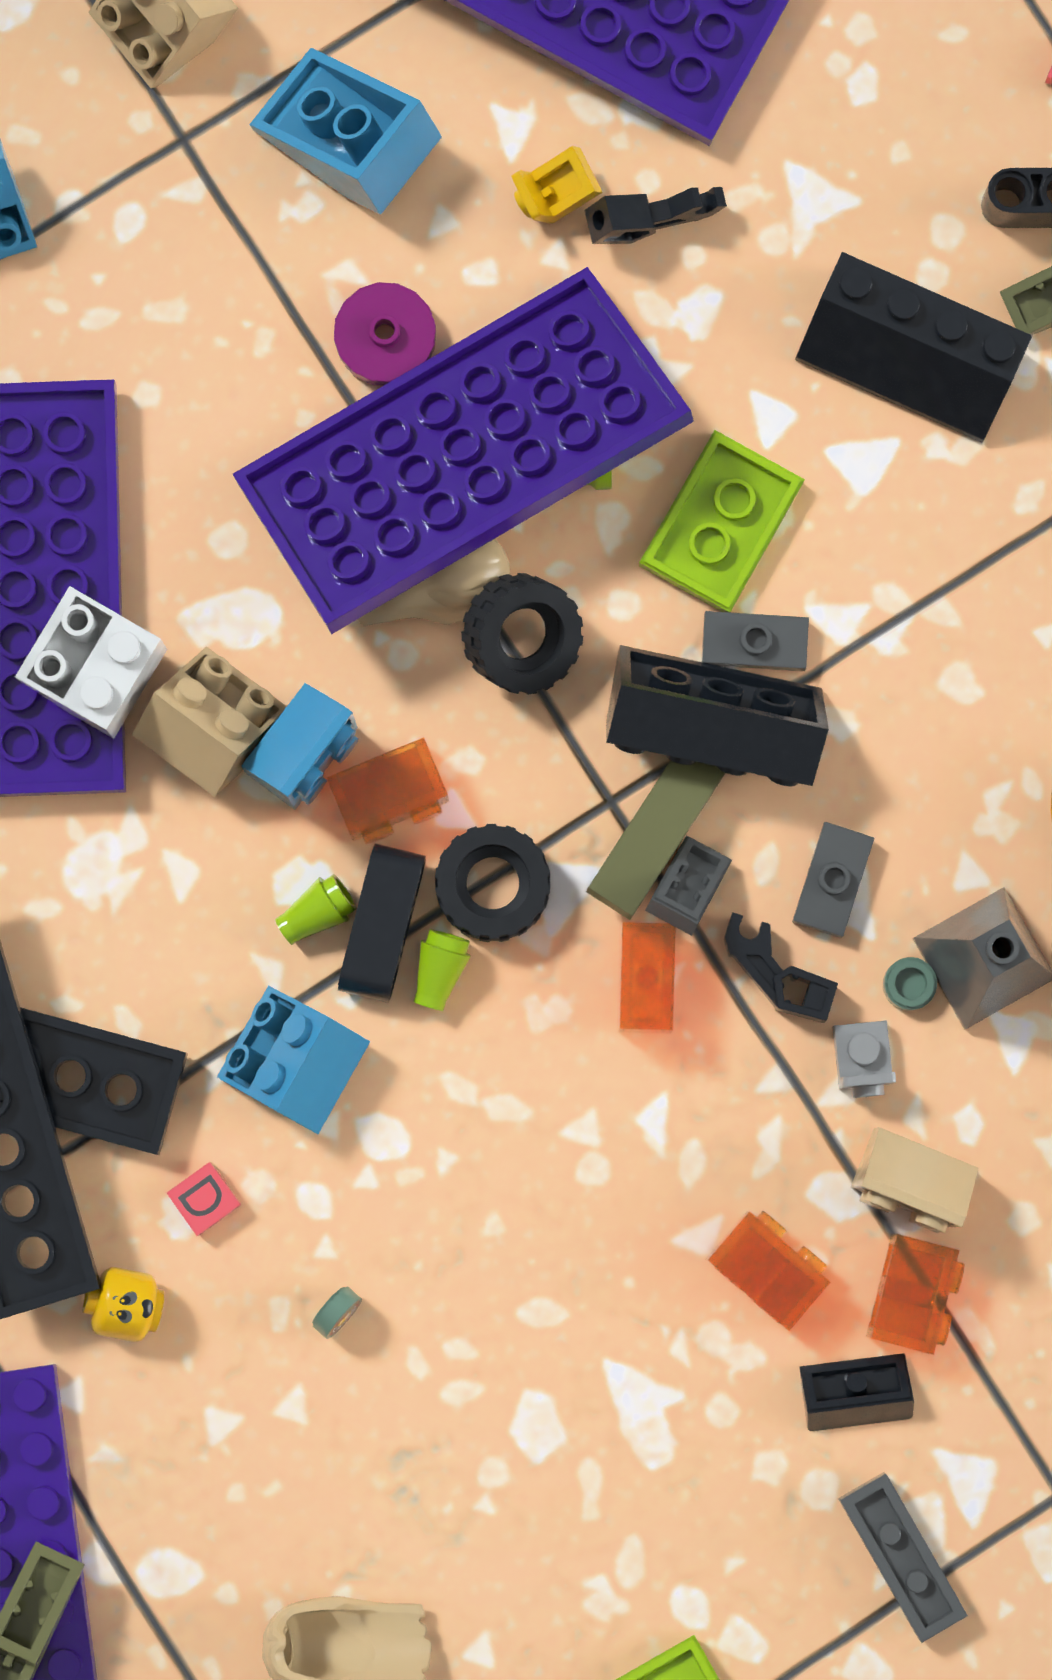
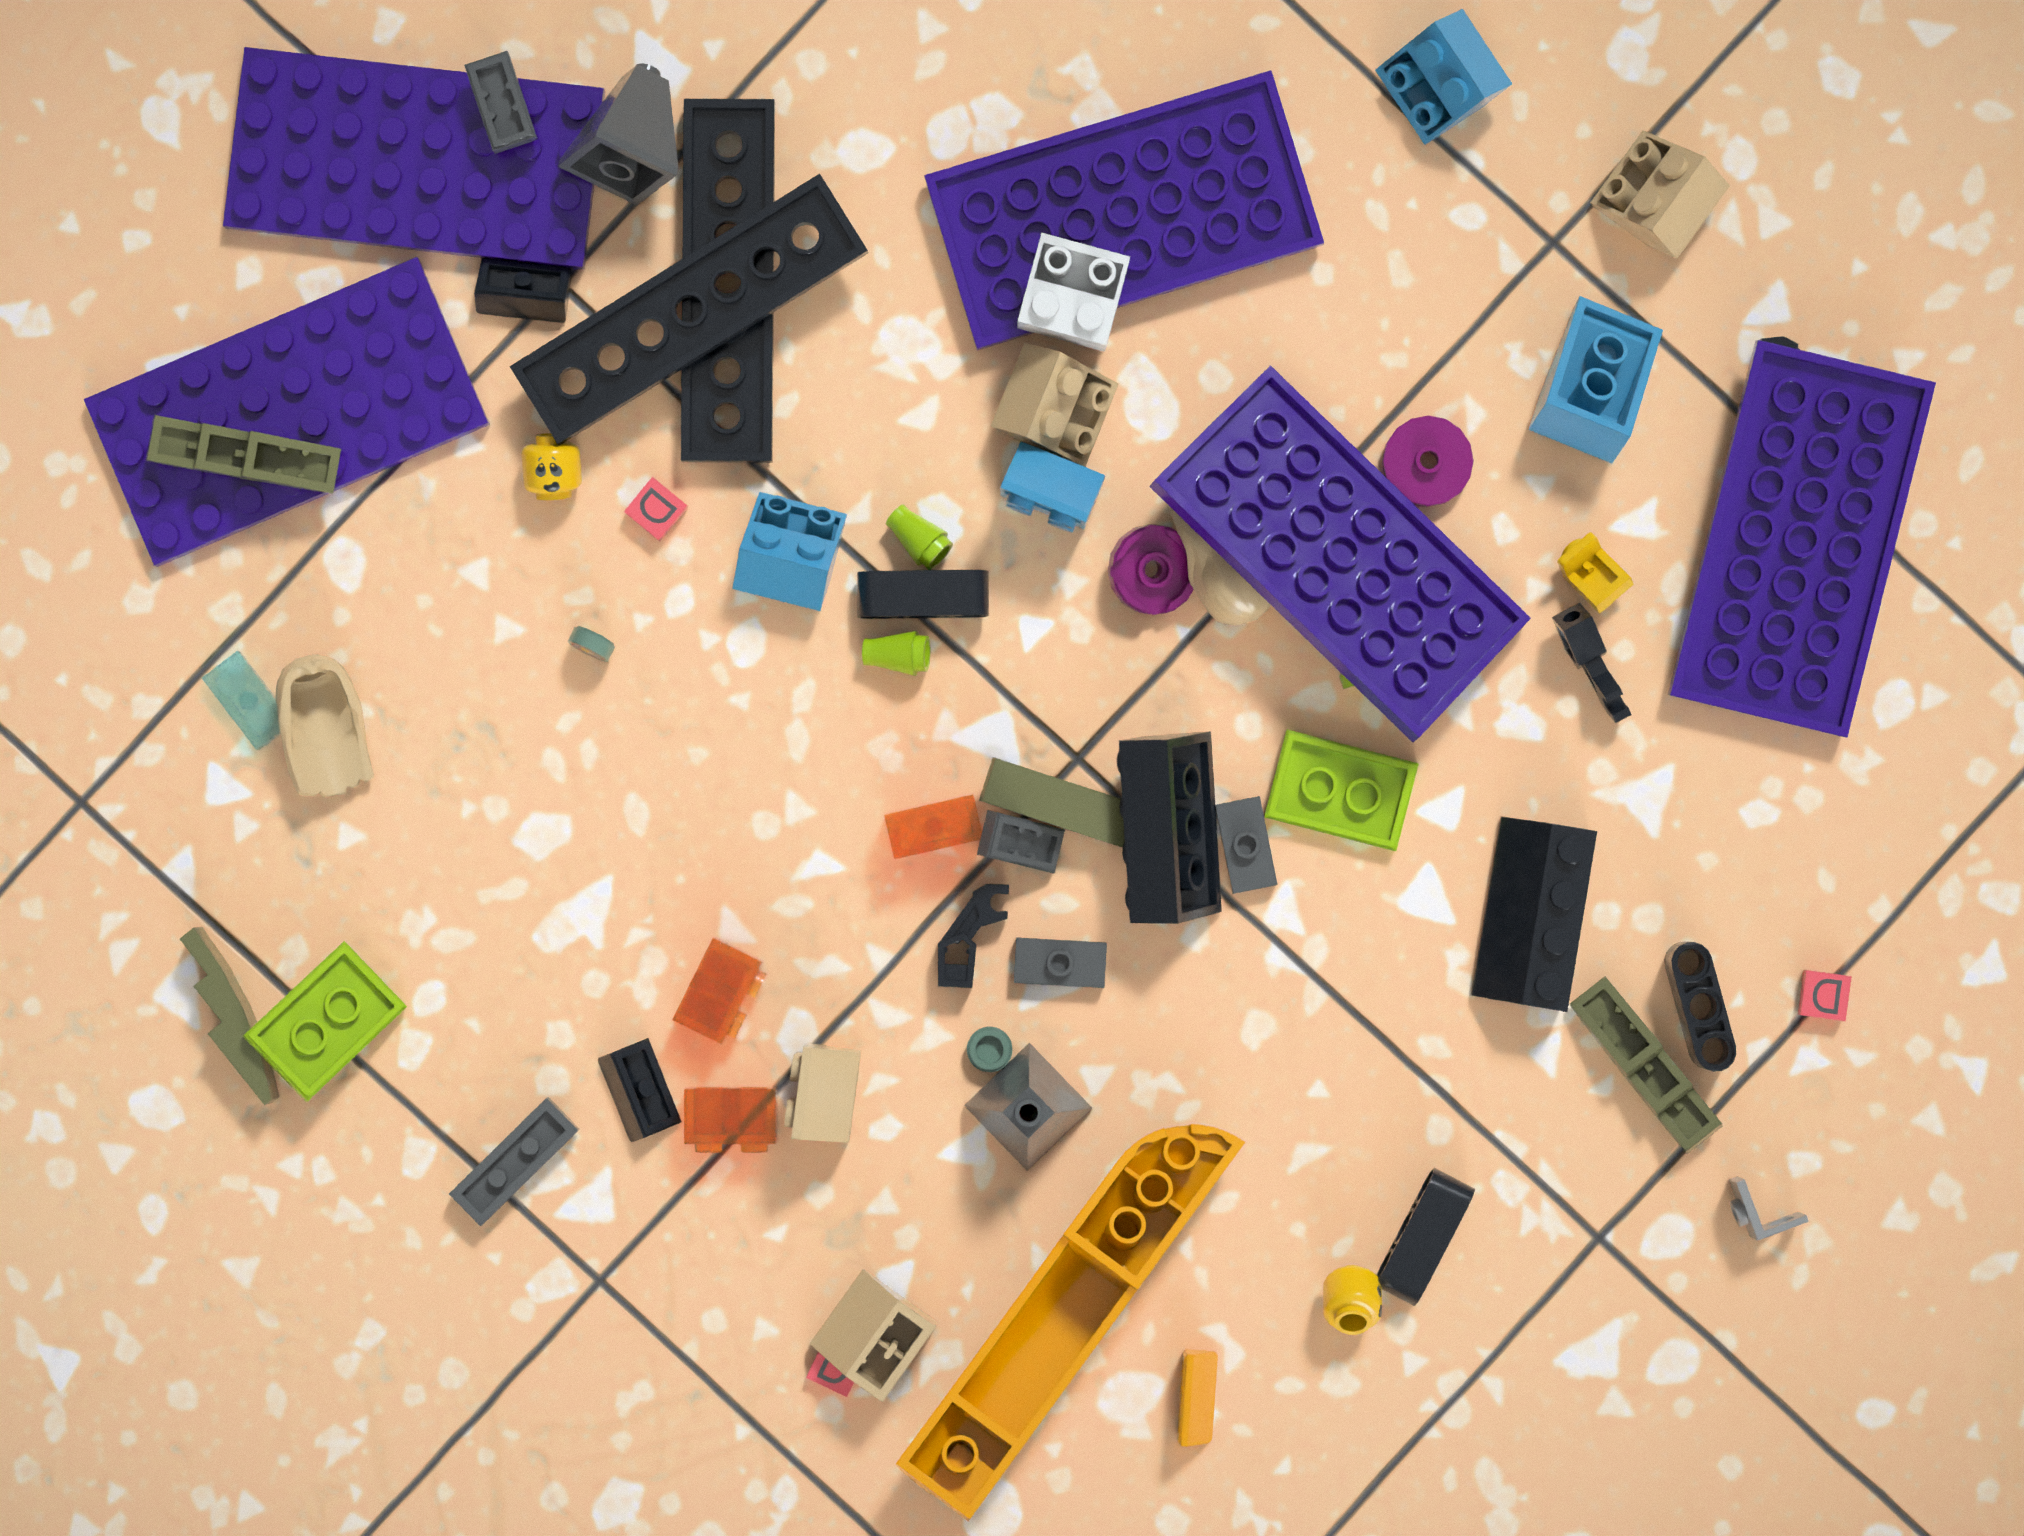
camera: 80 degrees right, 5 degrees up
clear orange brick [326,737,449,844] -> none
black tyre [435,824,551,942] -> none
black tyre [461,573,584,695] -> none
light grey bracket [832,1020,896,1098] -> none
none -> magenta plate [1107,524,1194,615]

